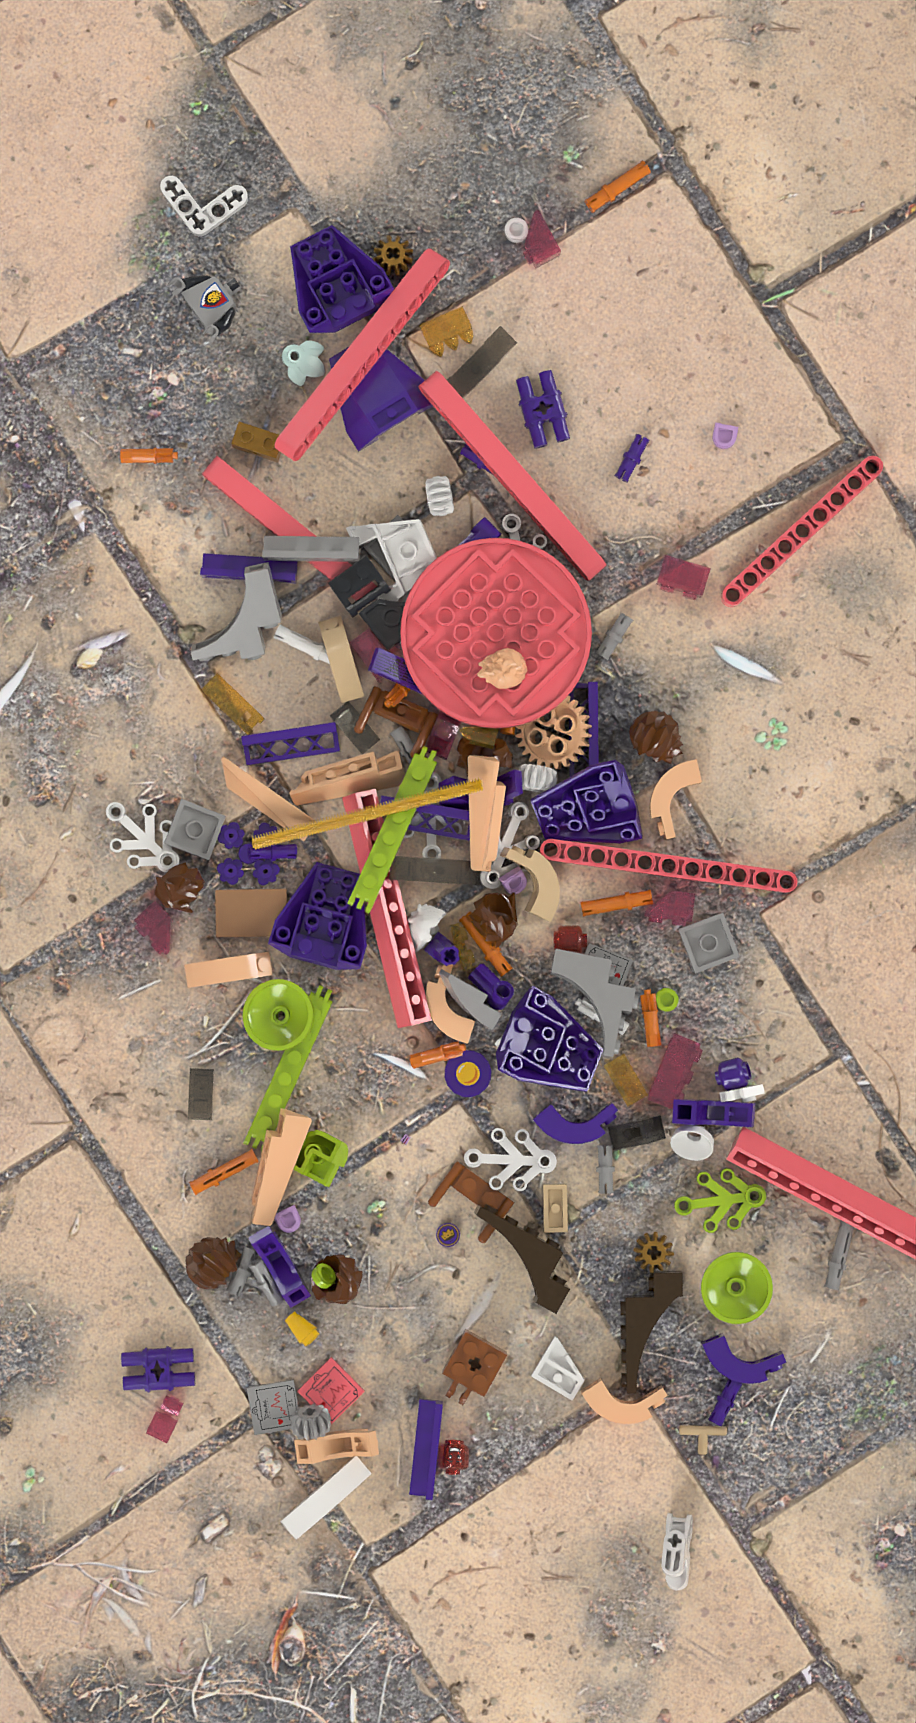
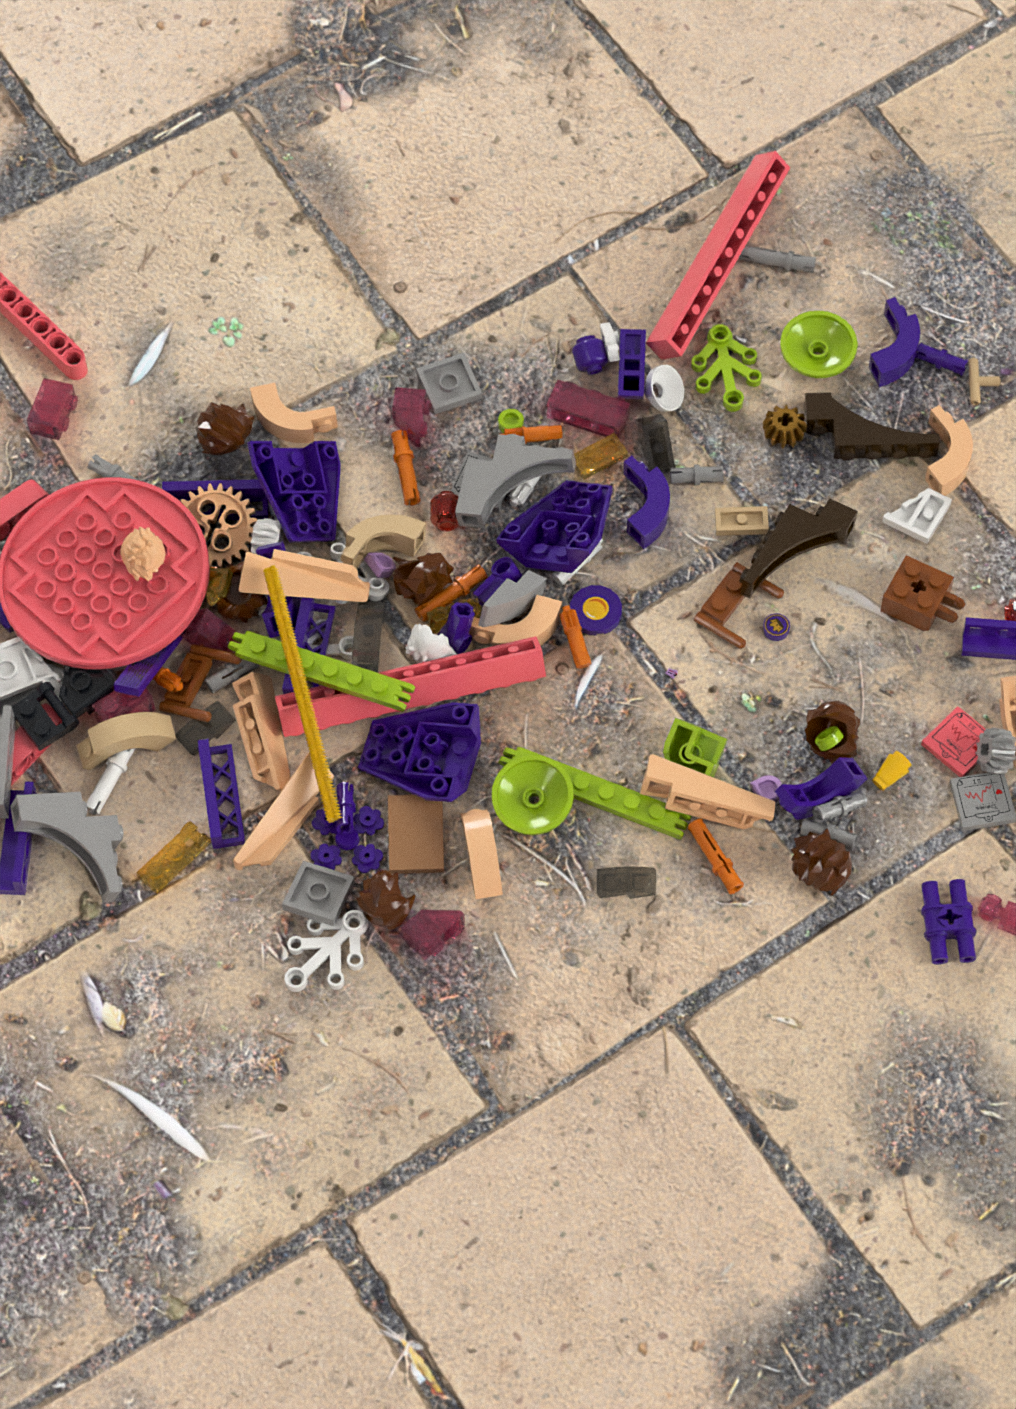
camera: 90 degrees left, 25 degrees down
white plant [464,1128,557,1191] -> none
coral beam [540,839,797,893] -> none

